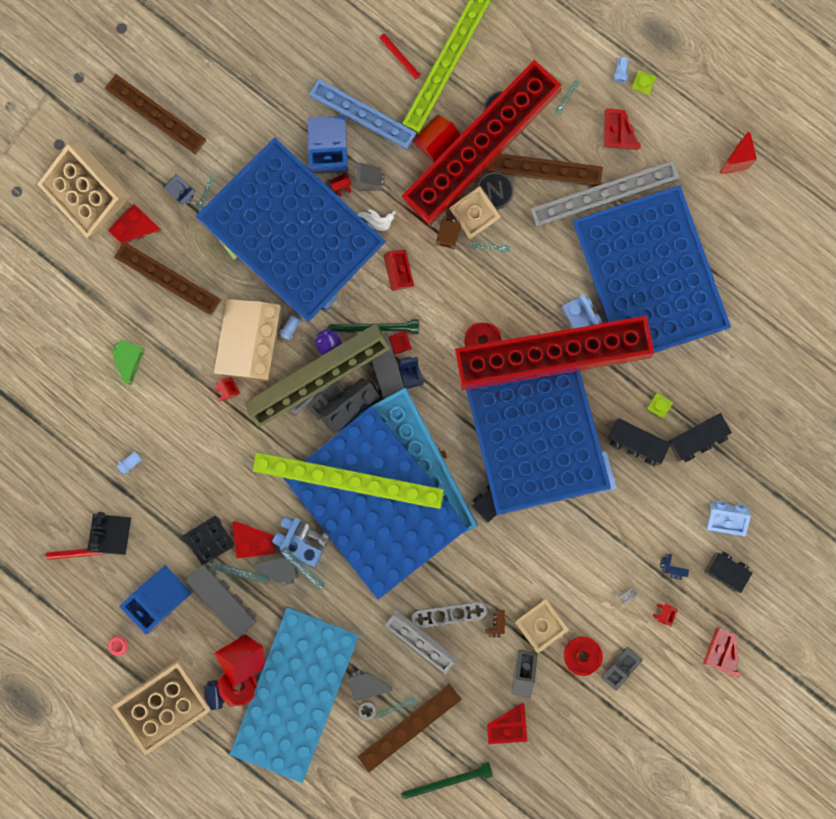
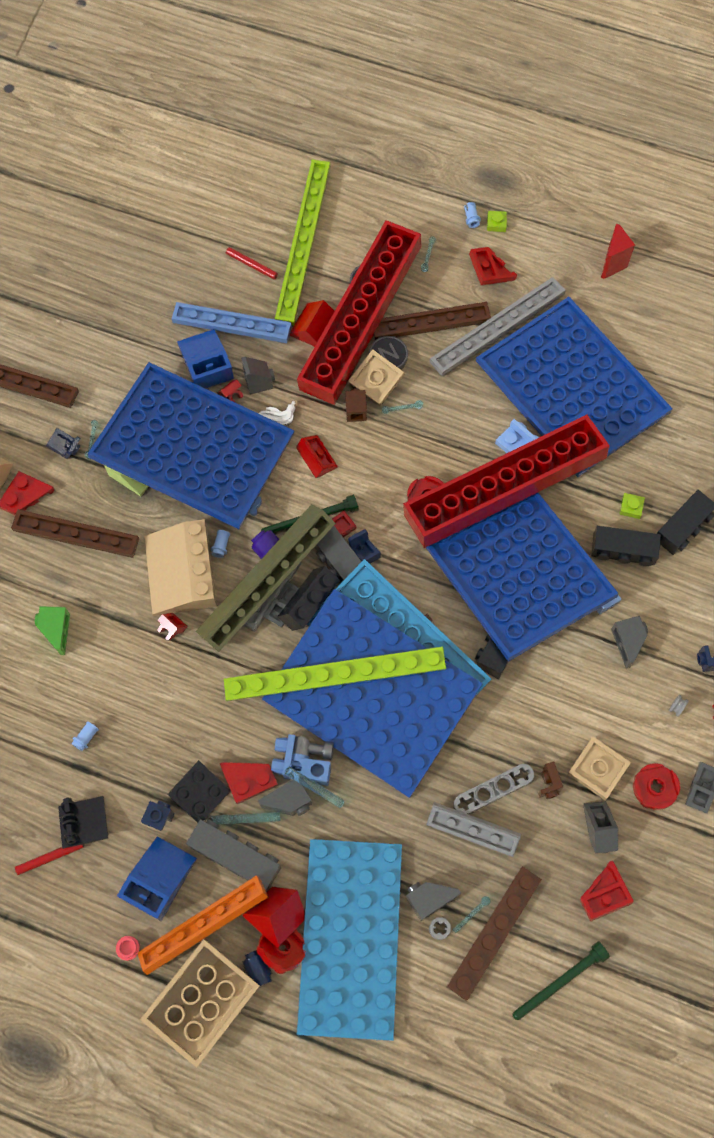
camera: 20 degrees left, 15 degrees down
none -> orange plate [138,875,268,975]
none -> dark blue bracket [141,801,175,831]
none -> dark grey slope [611,616,648,669]

